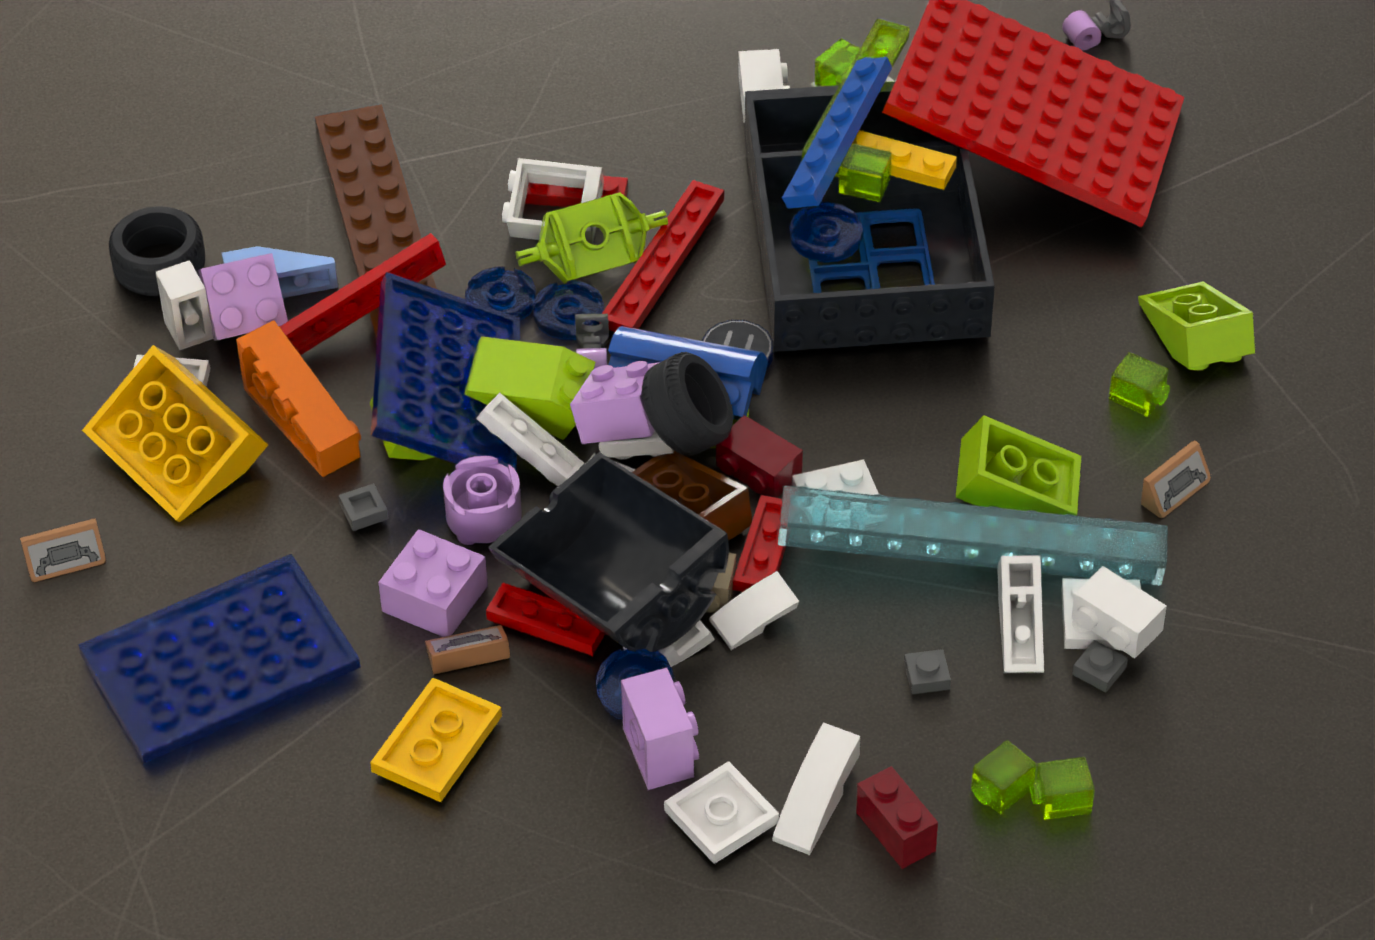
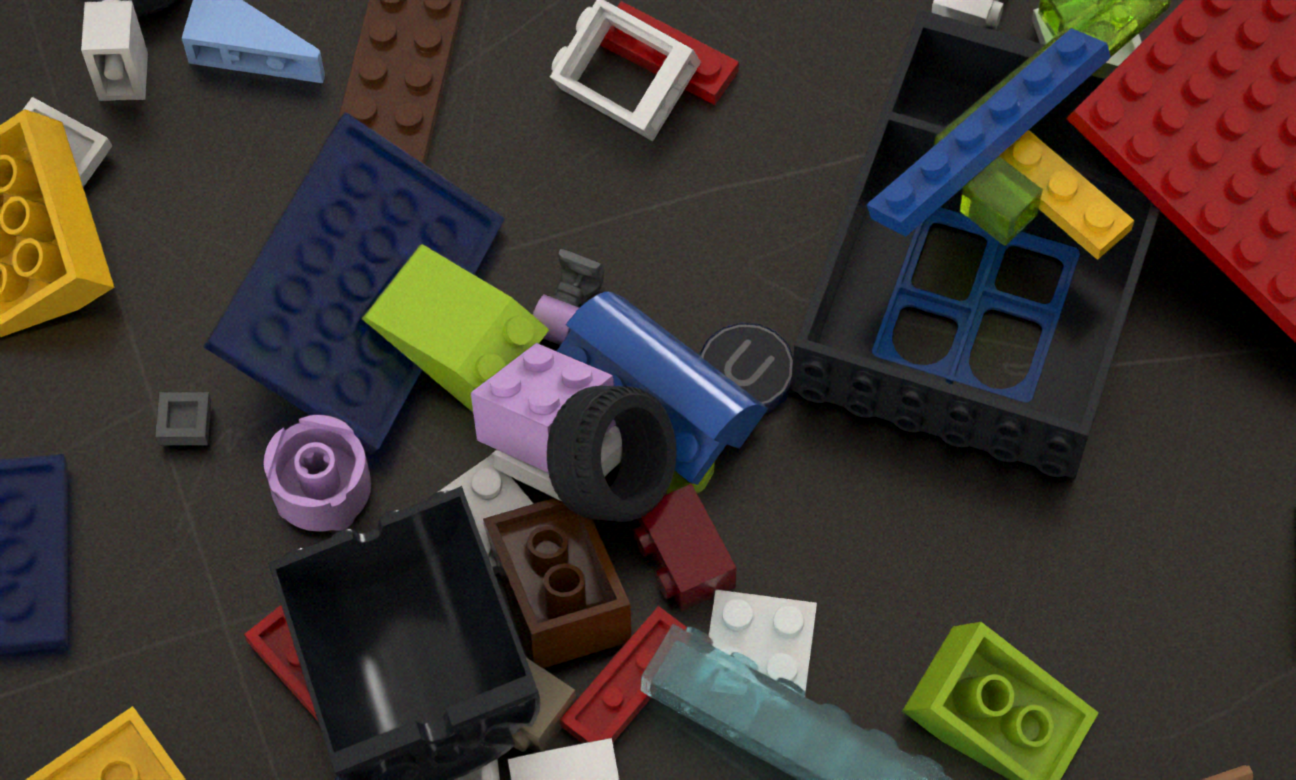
camera: 25 degrees right, 15 degrees up
lavender brick [198,253,288,341] -> none
orange wedge [236,320,361,477] -> none
red plate [279,233,447,356] -> none
lavender brick [378,529,488,637] -> none
medium nougat slope [425,625,510,674] -> none
clear blue tile [465,267,536,326] -> none
white plate [476,392,585,487] -> none
lime plate [516,192,668,284] -> none
clear blue tile [533,280,604,340] -> none
red plate [600,180,724,332] -> none
clear blue tile [790,202,863,263] -> none
clear neon green brick [1109,352,1170,417] -> none

